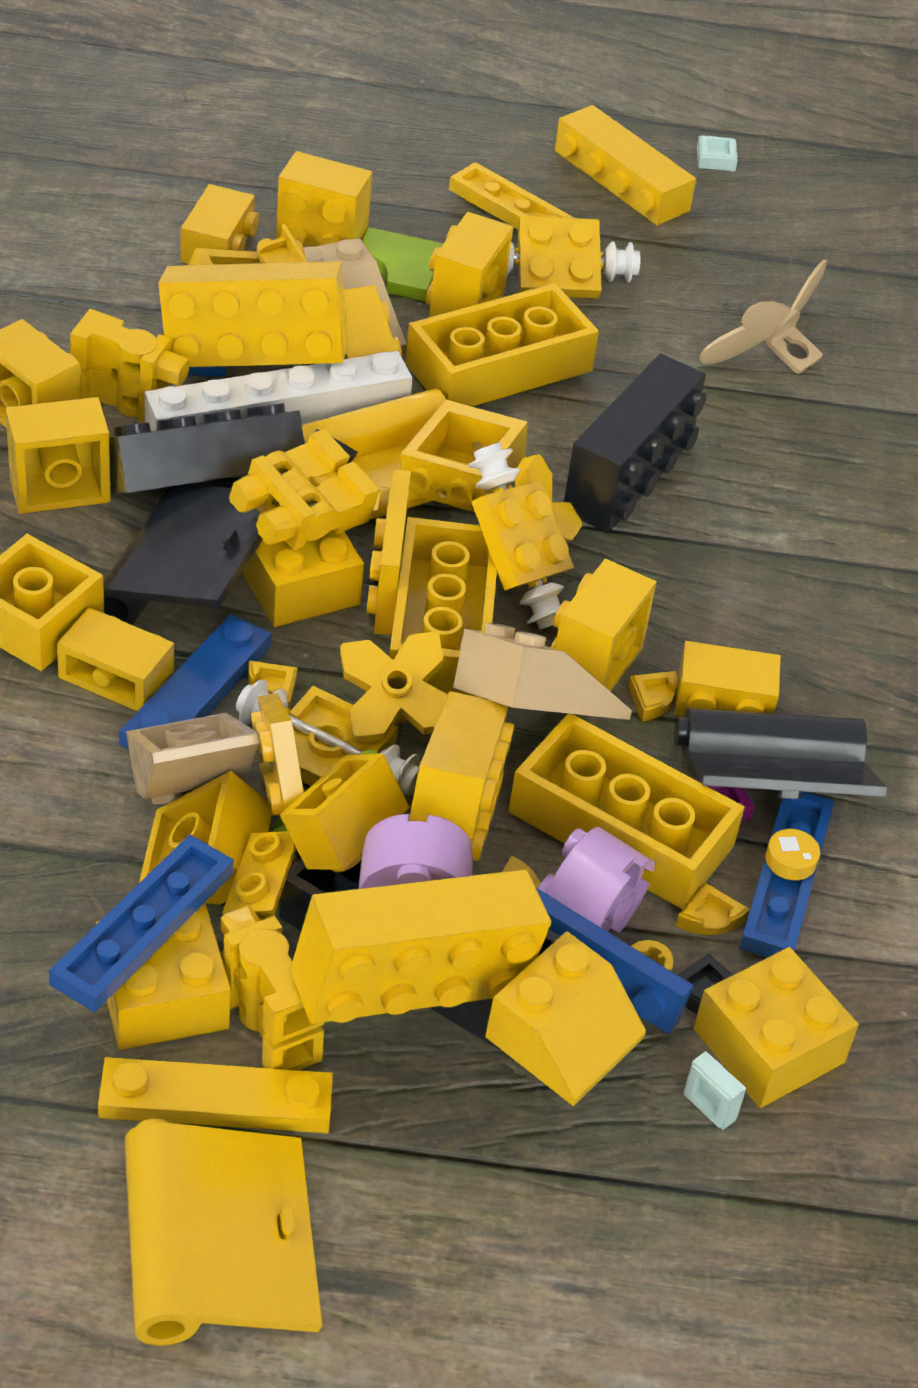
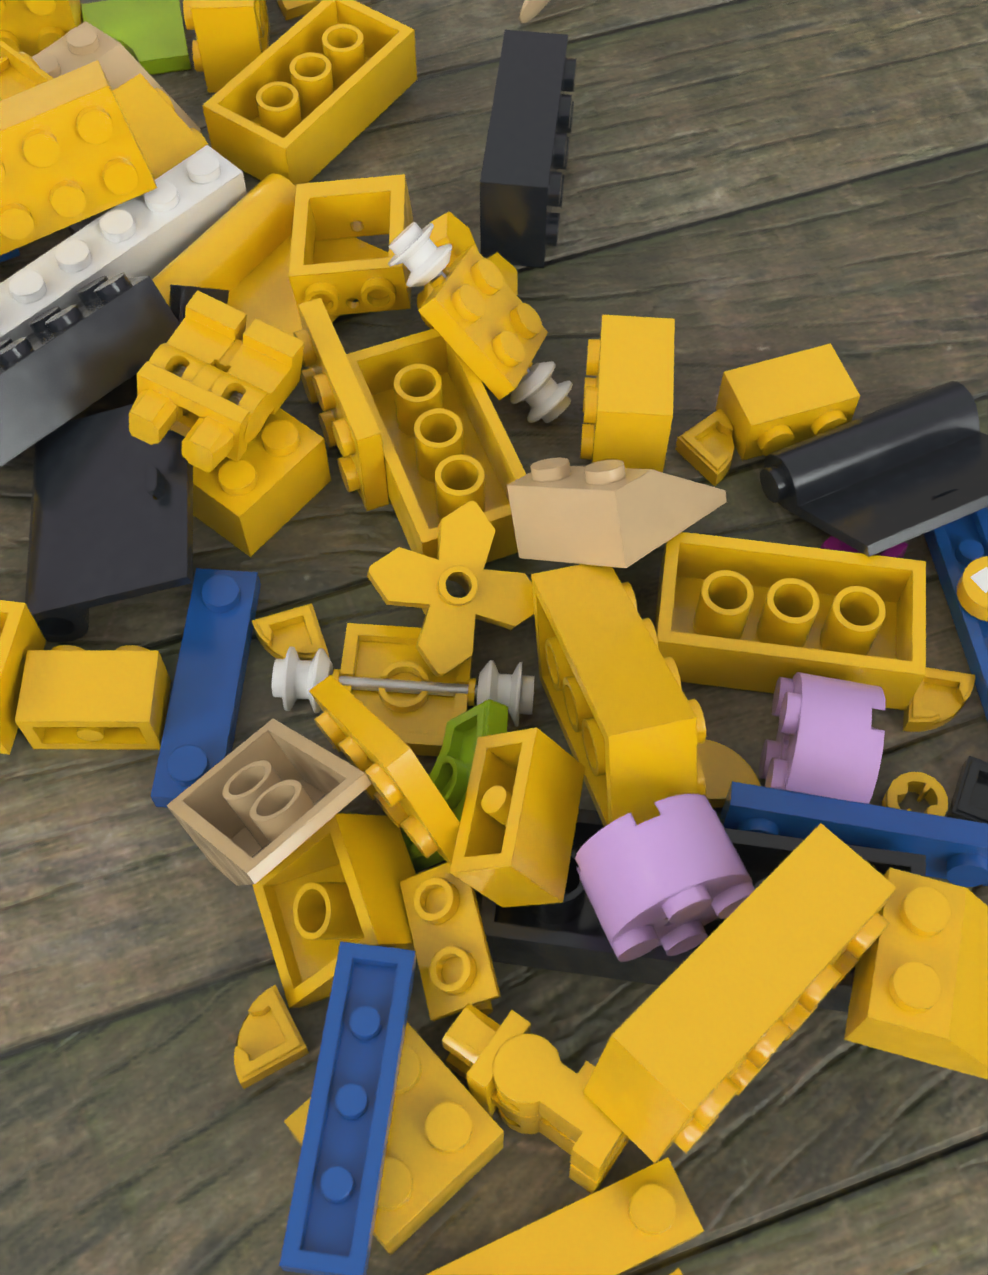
camera: 20 degrees left, 15 degrees up
none -> yellow tile [233,985,309,1089]

